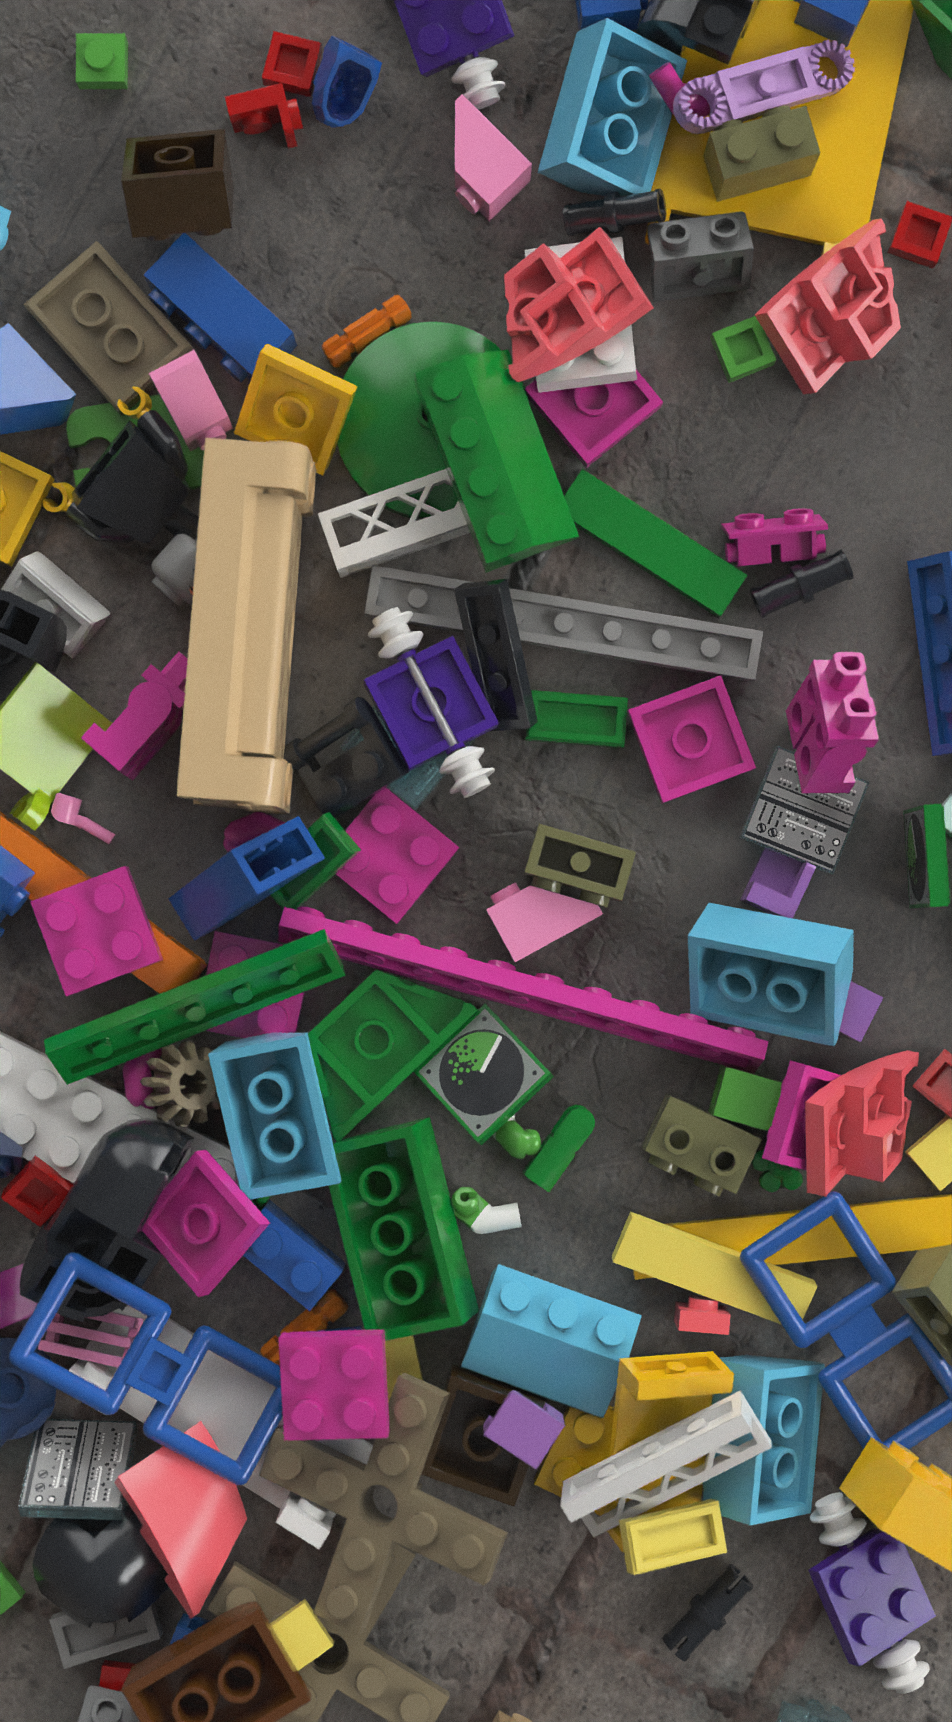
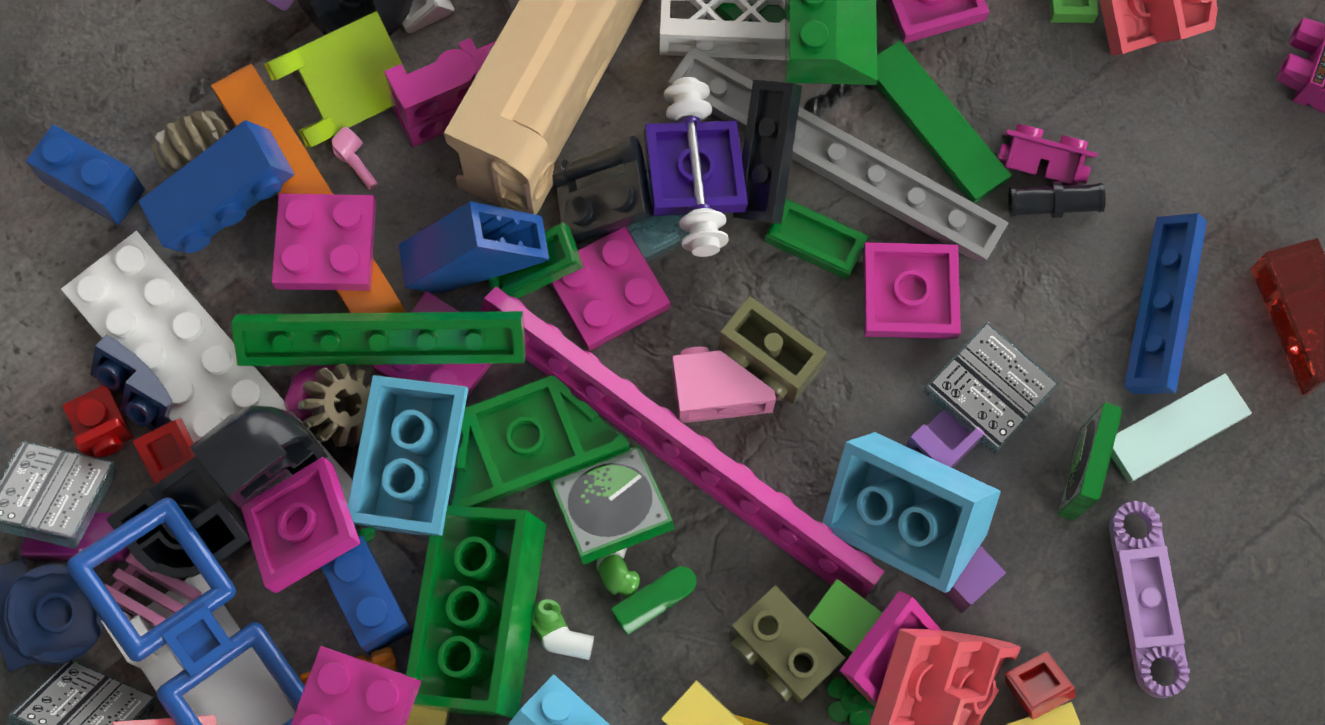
camera: 20 degrees right, 15 degrees down
dark pink hips [786,652,879,793] -> none

